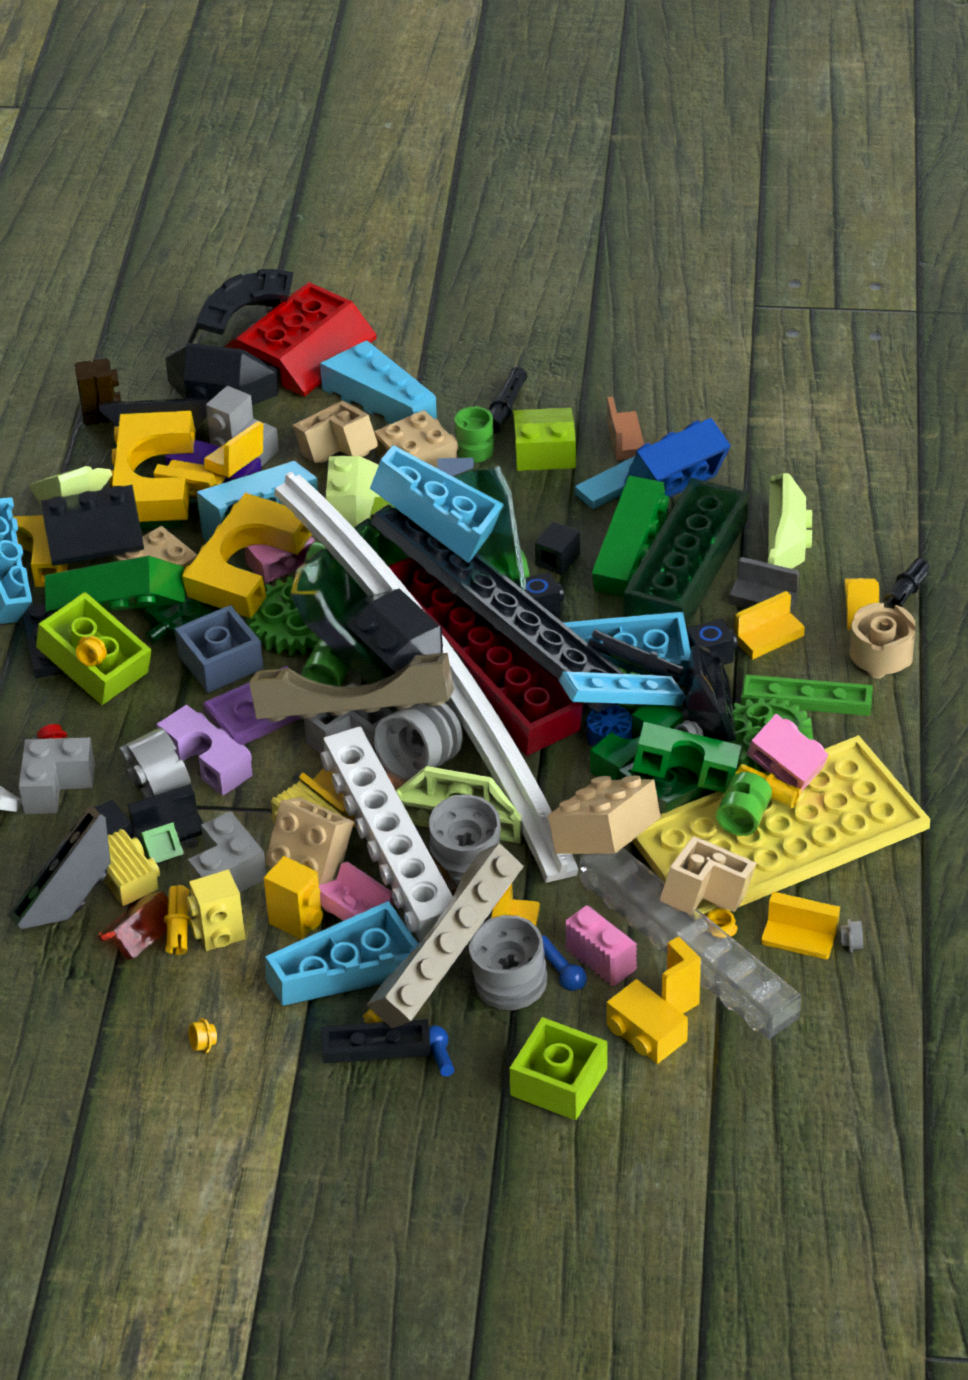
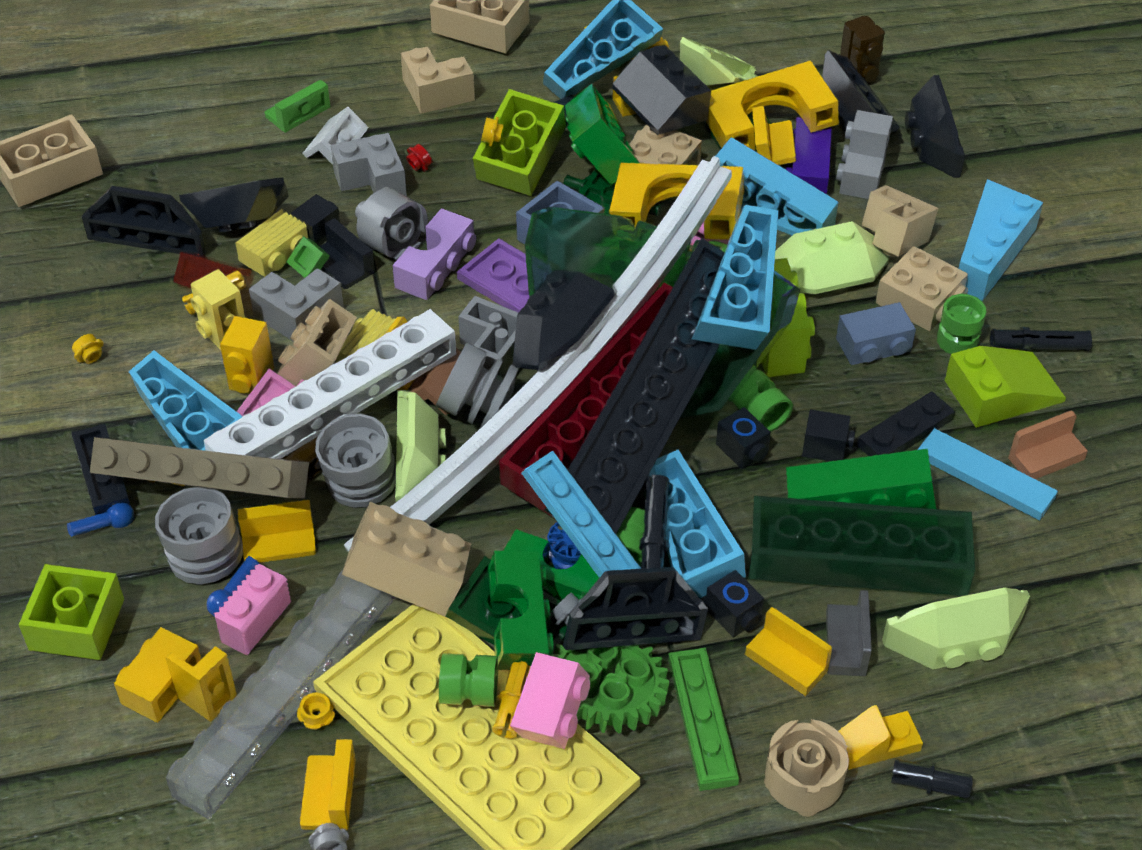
camera: 70 degrees right, 5 degrees up
black panel [186,269,294,344] -> none
yellow panel [204,421,263,478] -> none
red slope [223,282,377,397] -> none
dark tan arch [249,652,454,722] -> none
blue brick [624,418,731,498] -> none
tan brick [660,836,757,915] -> none
none -> black wedge [82,186,206,258]
none -> black plate [857,391,956,456]

